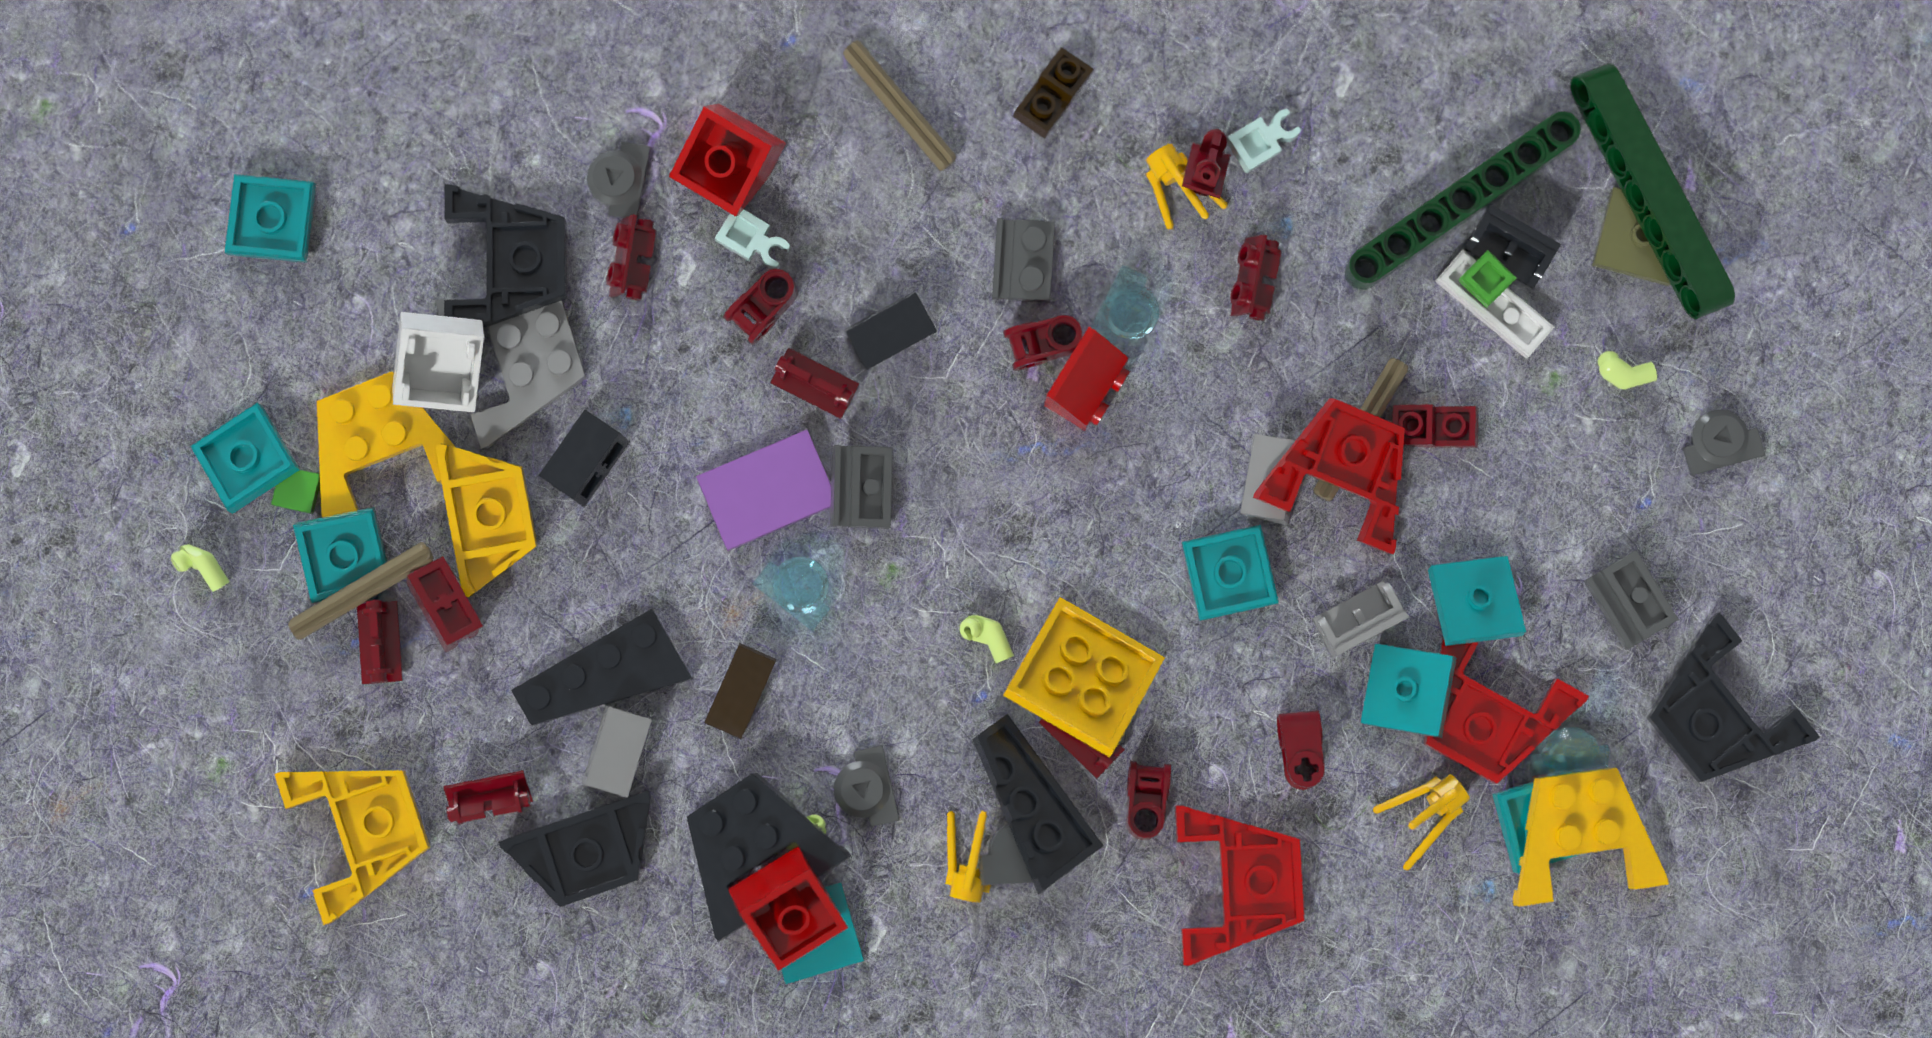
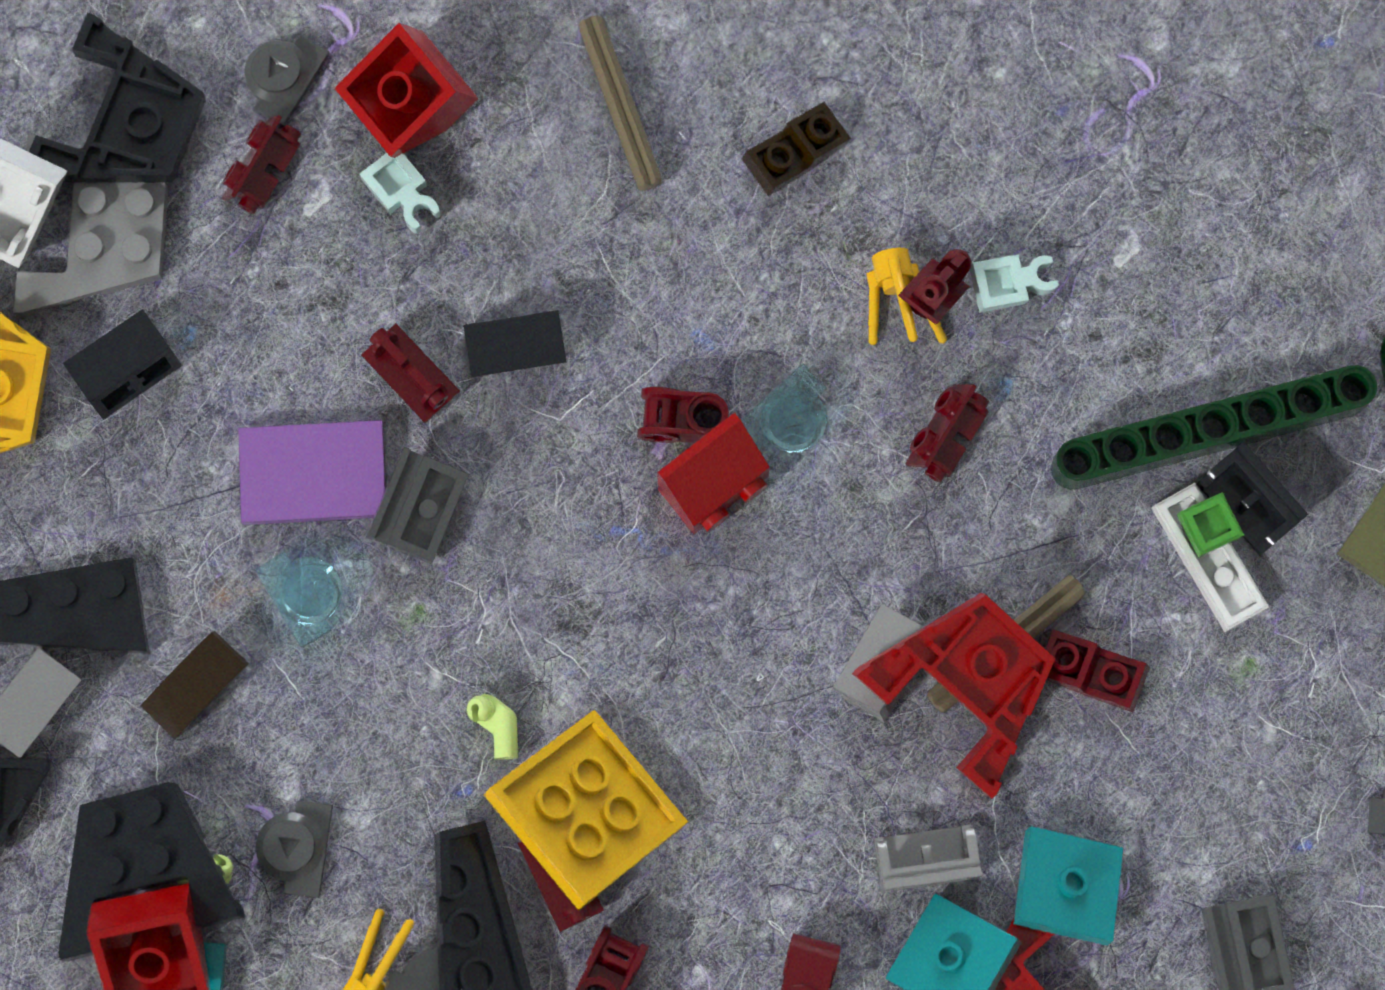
camera: 20 degrees right, 5 degrees down
dark red piece [723,269,798,345] -> none
dark grey plate [992,218,1055,303] -> none
teal plate [1181,524,1279,621] -> none
yellowish green arm [1597,351,1657,389] -> none

